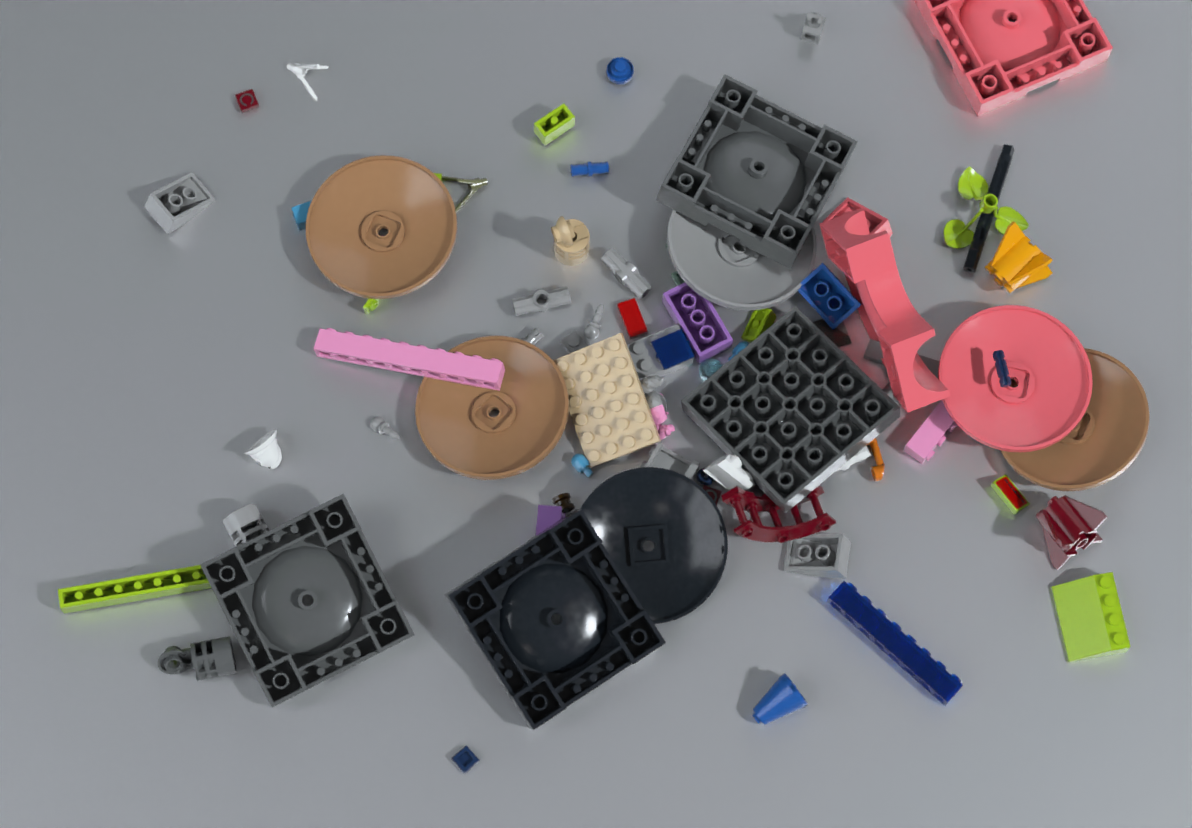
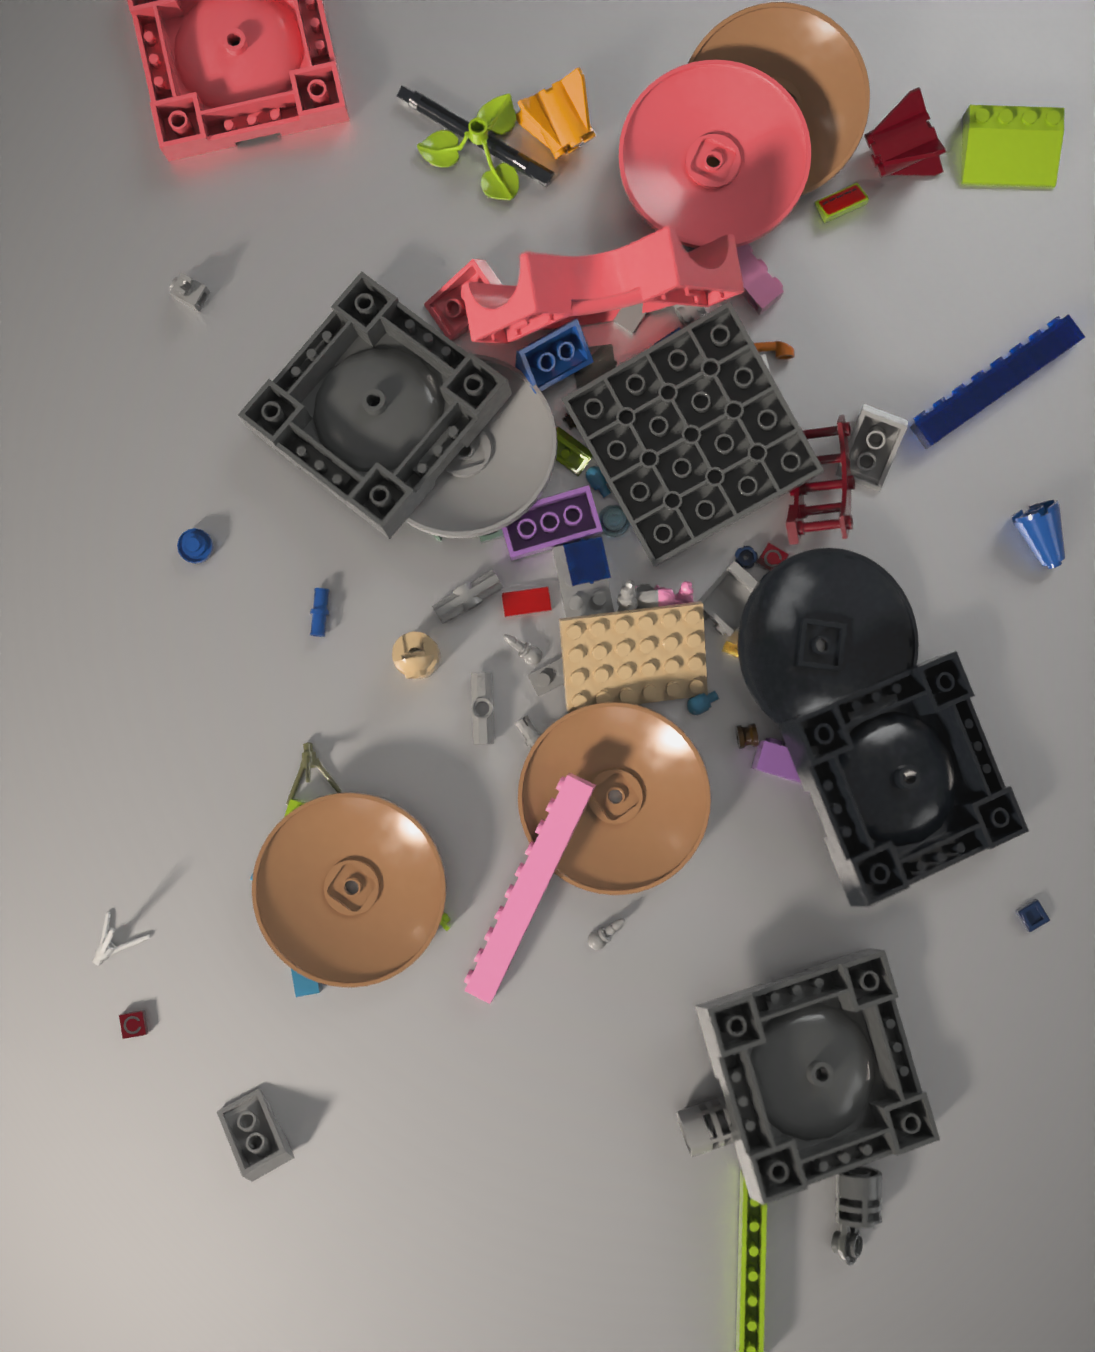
camera: 70 degrees left, 15 degrees up
white piece [244,429,282,469] -> none
lime brick [534,103,575,146] -> none
white slope [703,454,755,490] -> none
dark blue axle [993,350,1011,388] -> none

